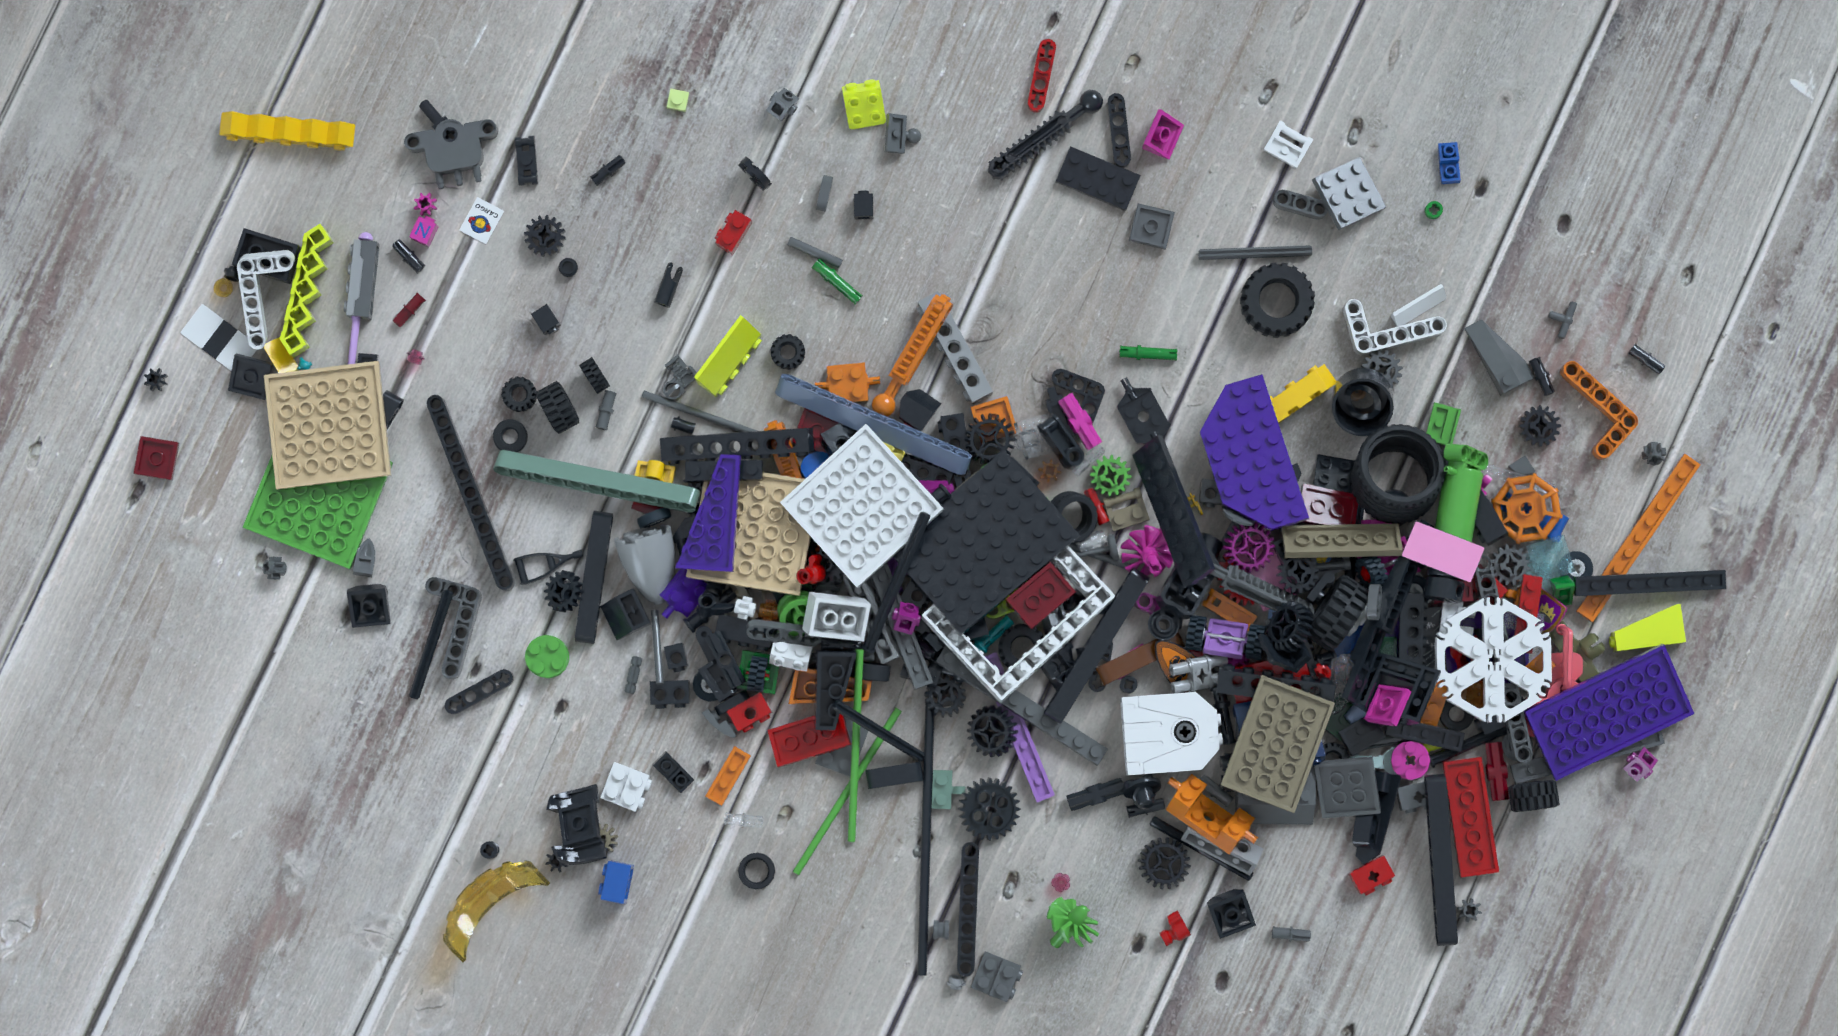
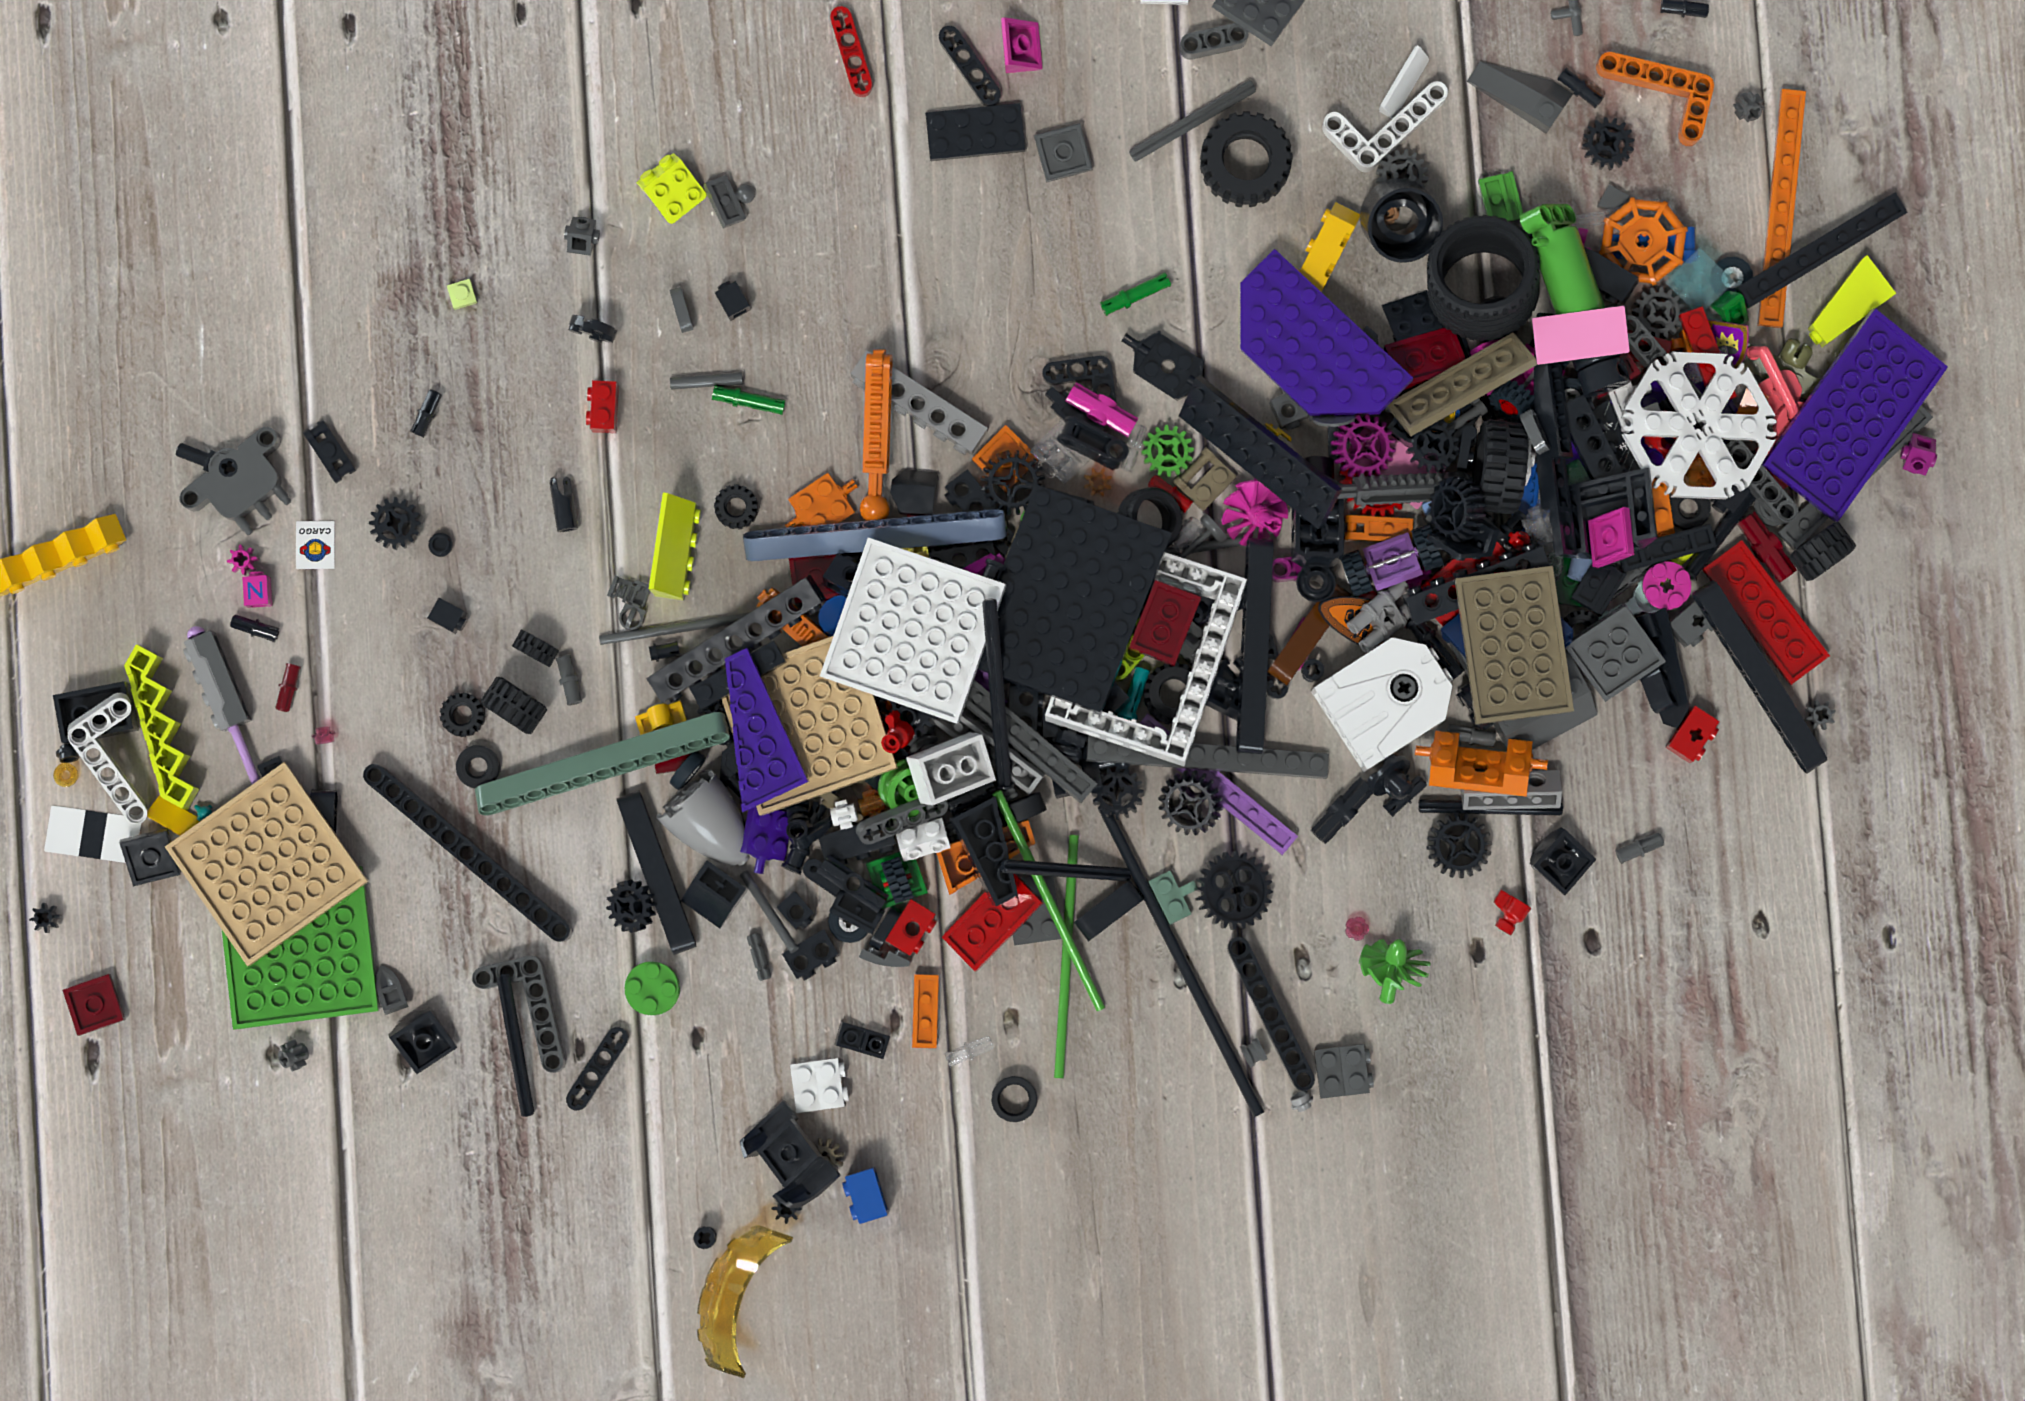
camera: 30 degrees left, 0 degrees up
black piece [513,549,584,585] -> none
magenta brick [892,601,921,635] -> none
black gear [987,90,1103,180] -> none

